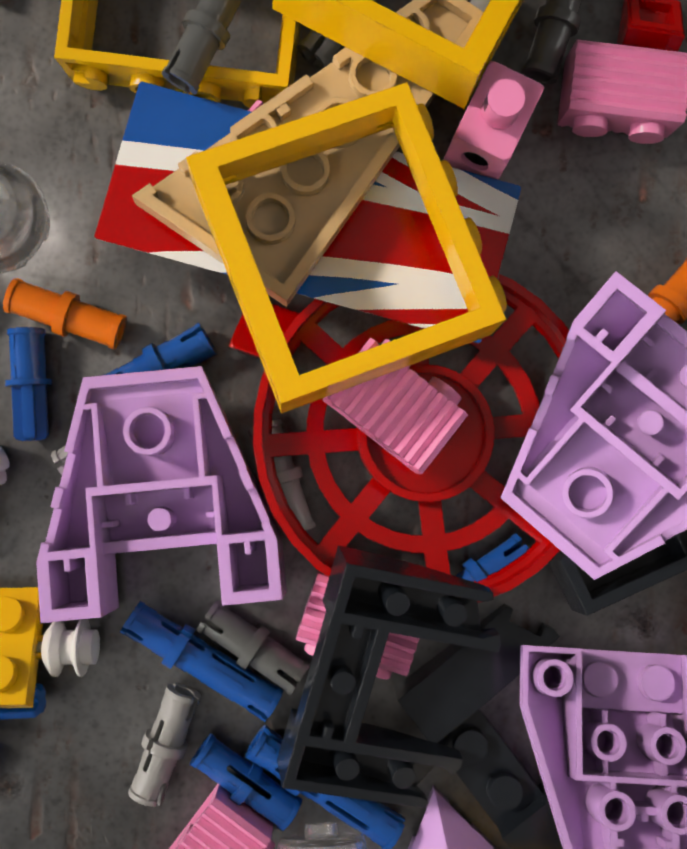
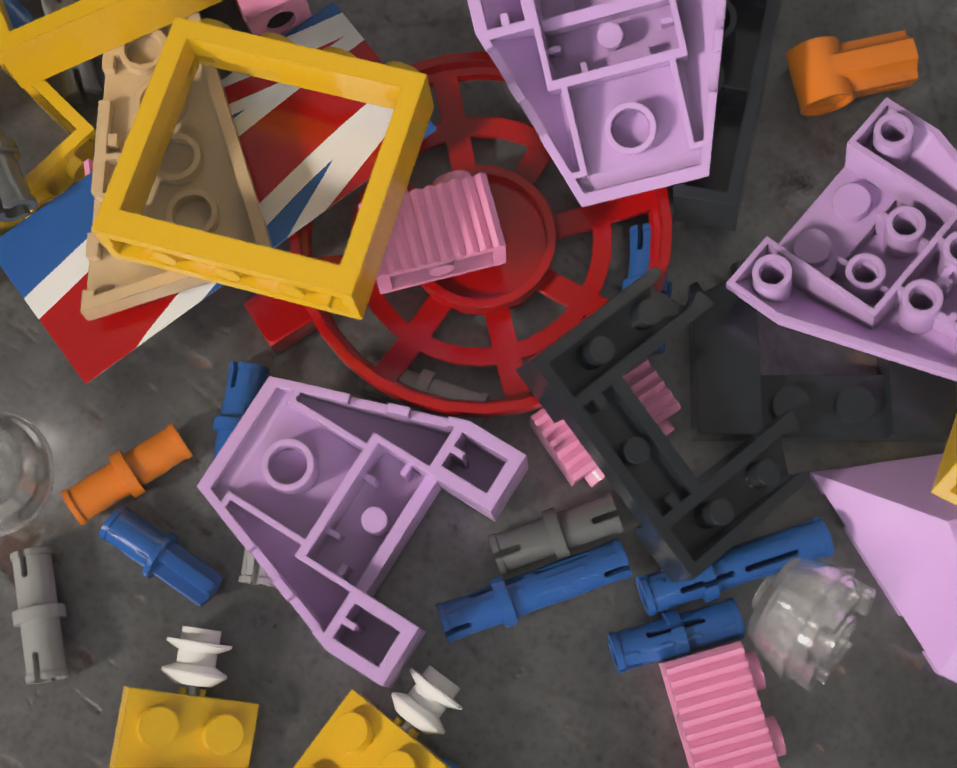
camera: 50 degrees left, 10 degrees down
light grey pin [128,683,201,807] -> none

